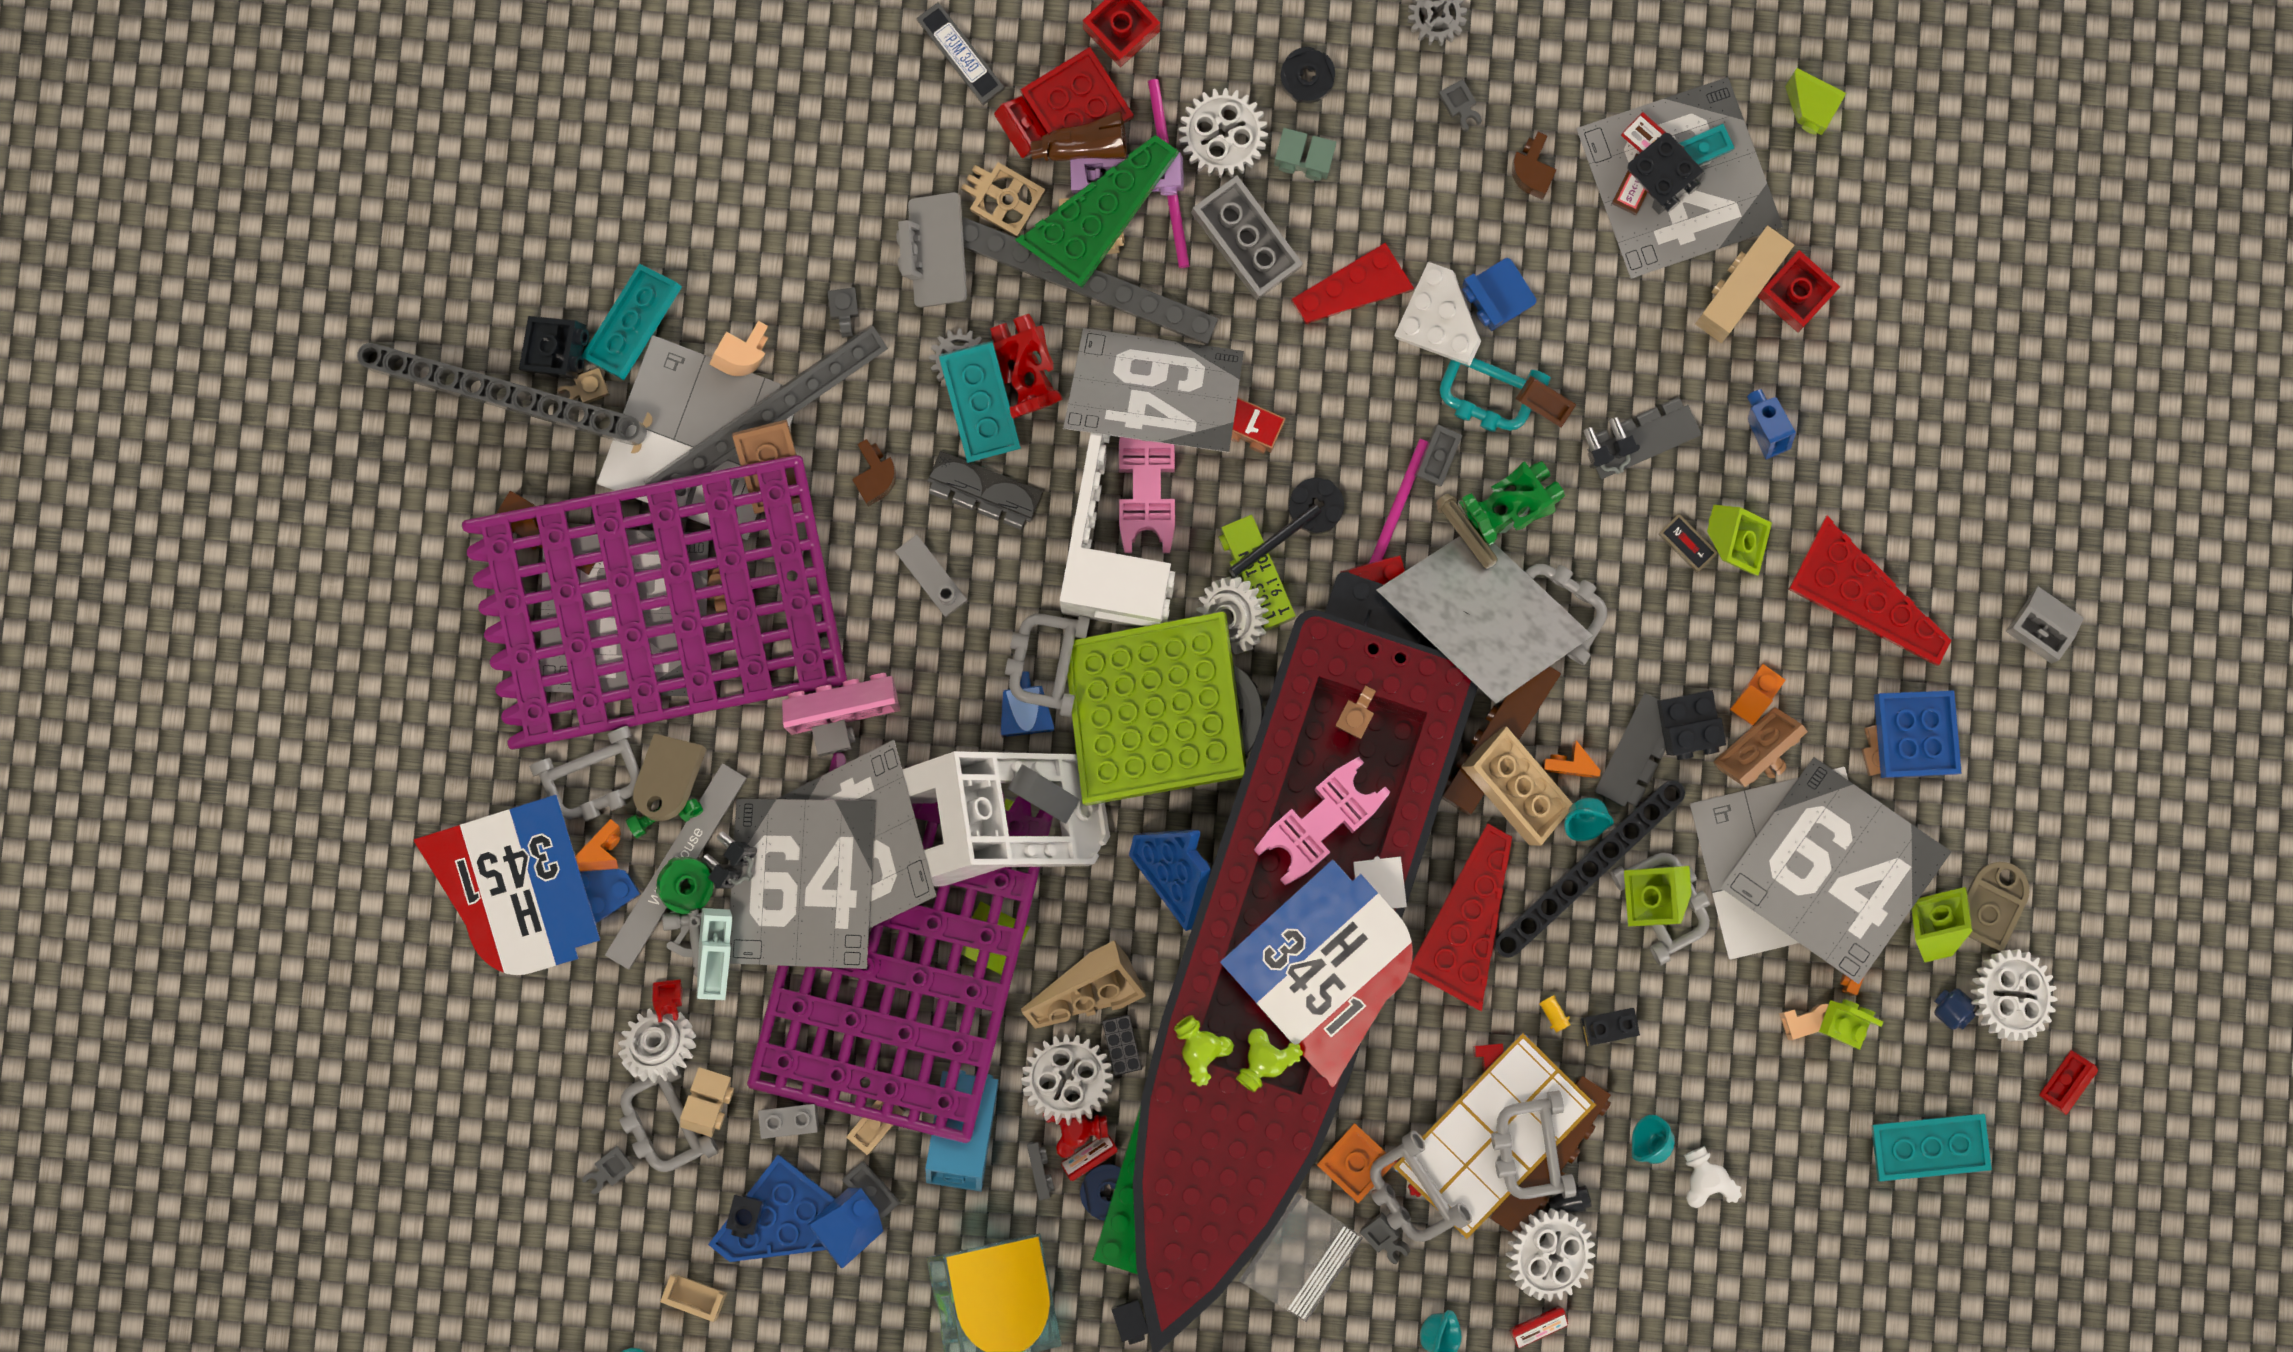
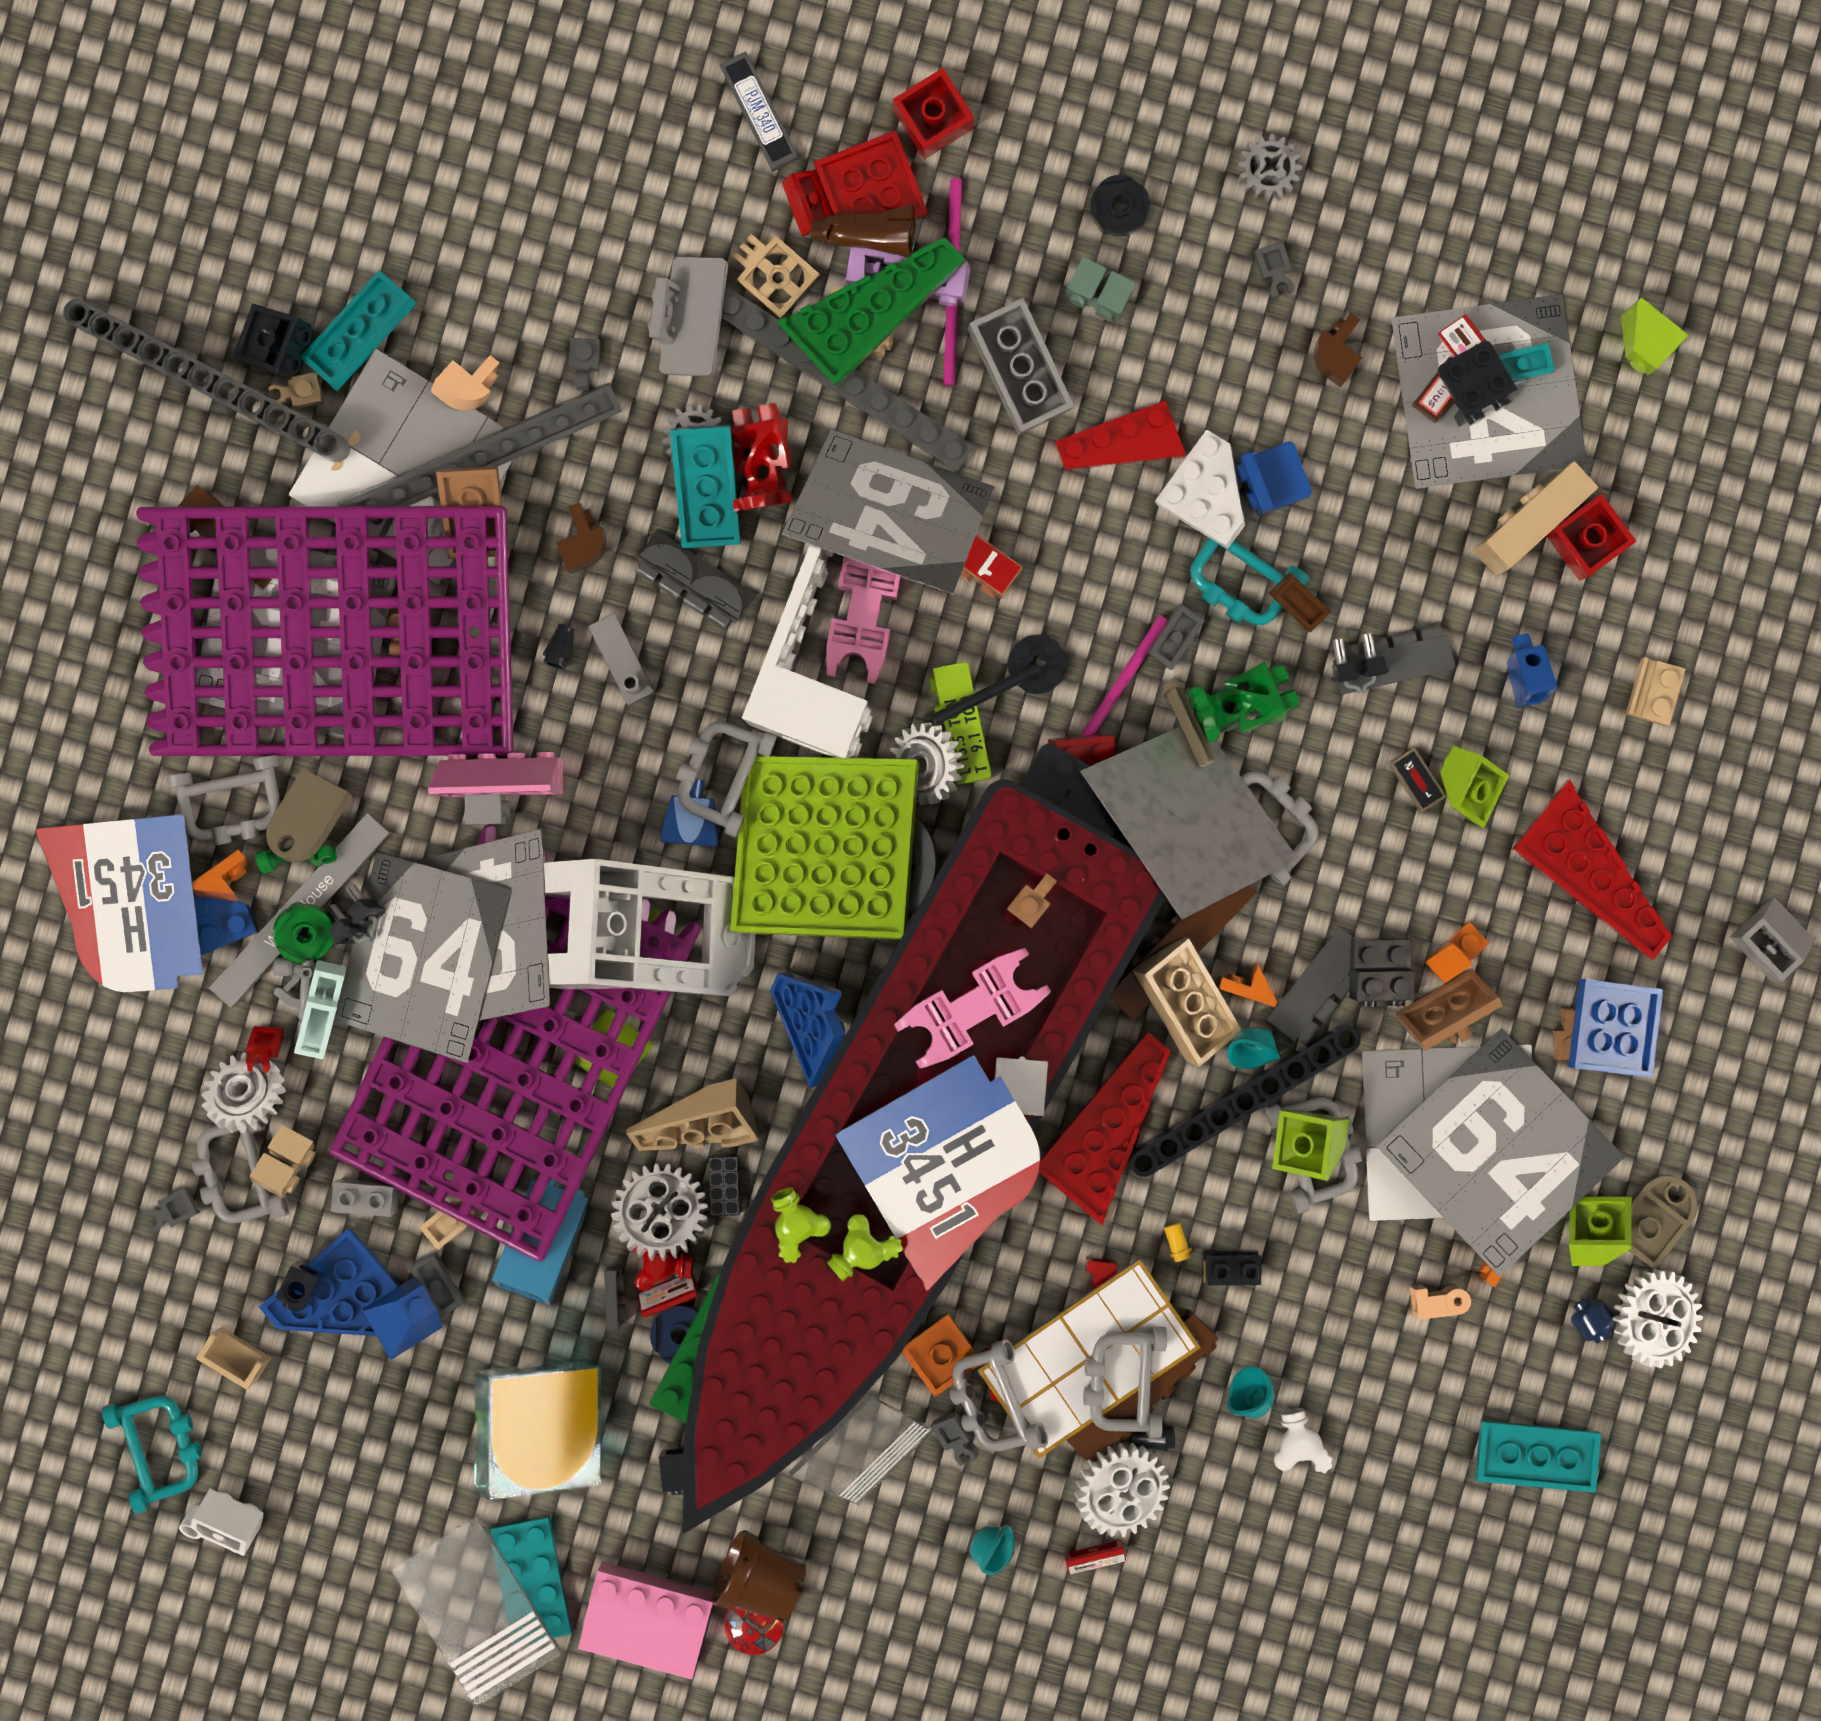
camera: 15 degrees right, 5 degrees up
dark grey beam [1007,764,1080,824] -> none
white gear [1179,88,1268,178] -> none
lime bracket [1819,999,1883,1050] -> none
red slope [2039,1050,2098,1115] -> none
none -> black cone [543,623,575,670]
none -> tan plate [1625,657,1686,726]

